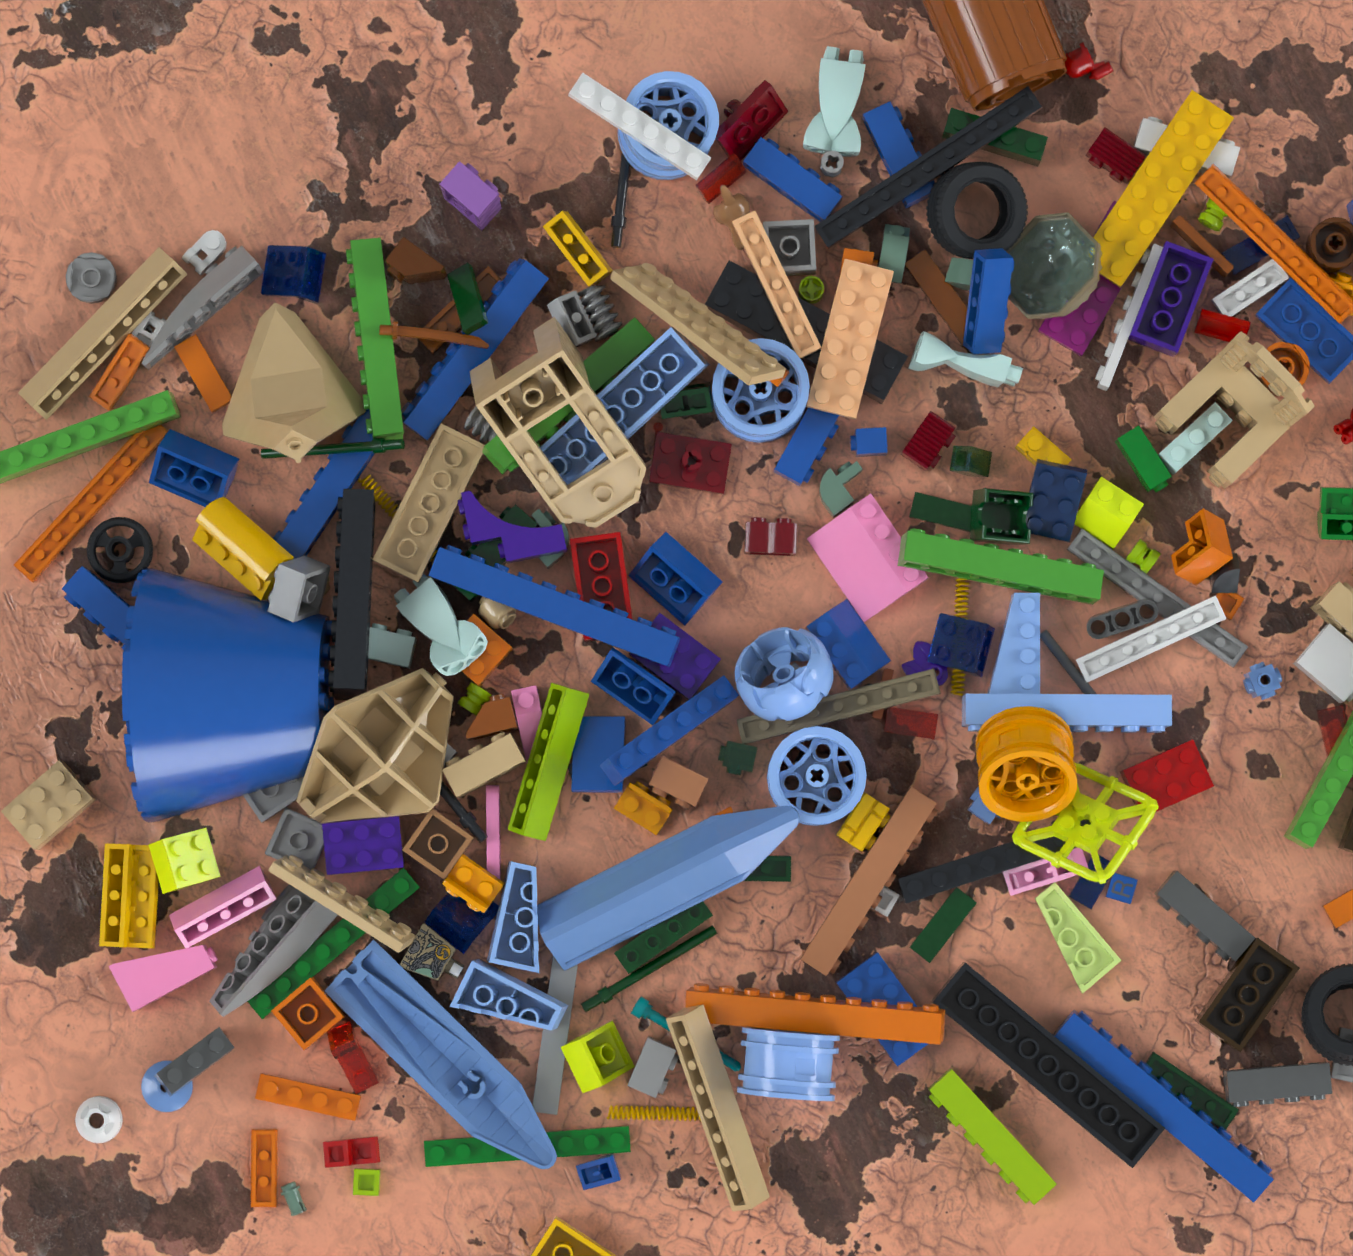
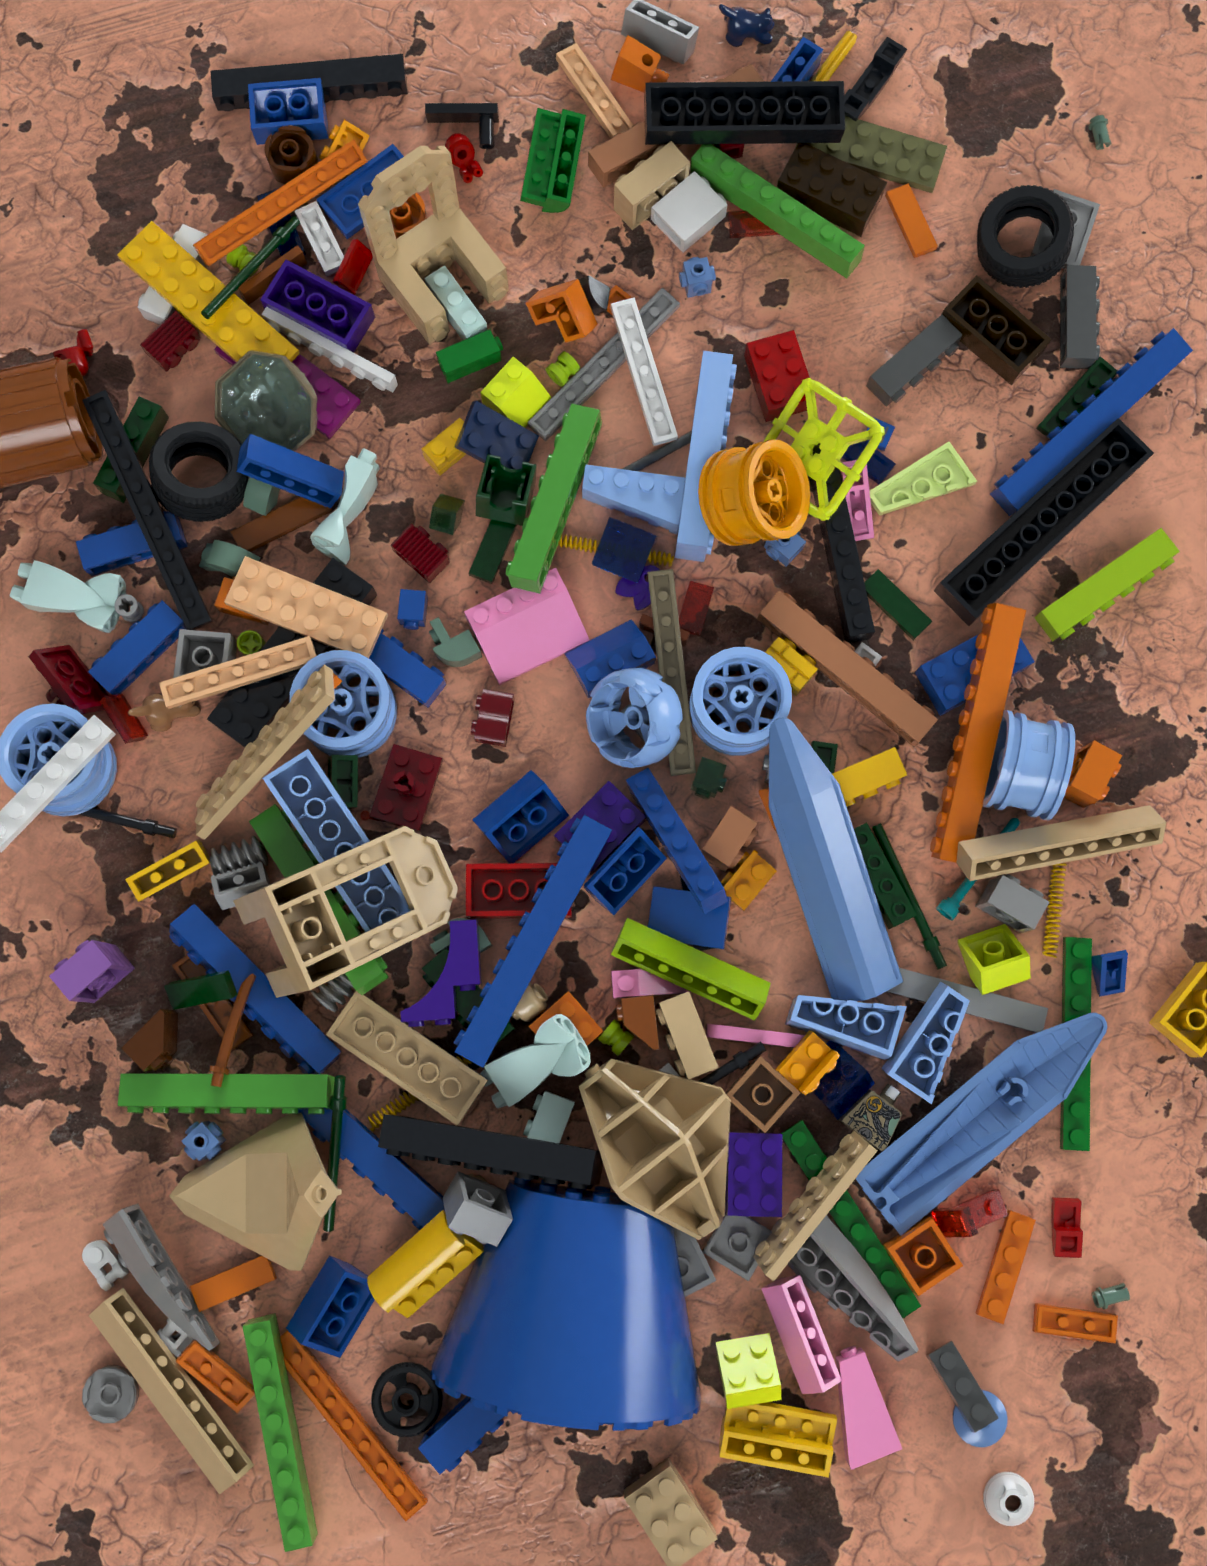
camera: 85 degrees left, 5 degrees down
clear blue bracket [261,245,326,303] -> none
lime tile [353,1168,381,1196] -> none
dark grey beam [1087,599,1159,639] -> none
none -> medium blue brick [182,1121,226,1161]
none -> dark green bar [201,216,300,319]
none -> yellow brick [832,747,907,807]
none -> orange brick [1064,740,1122,808]

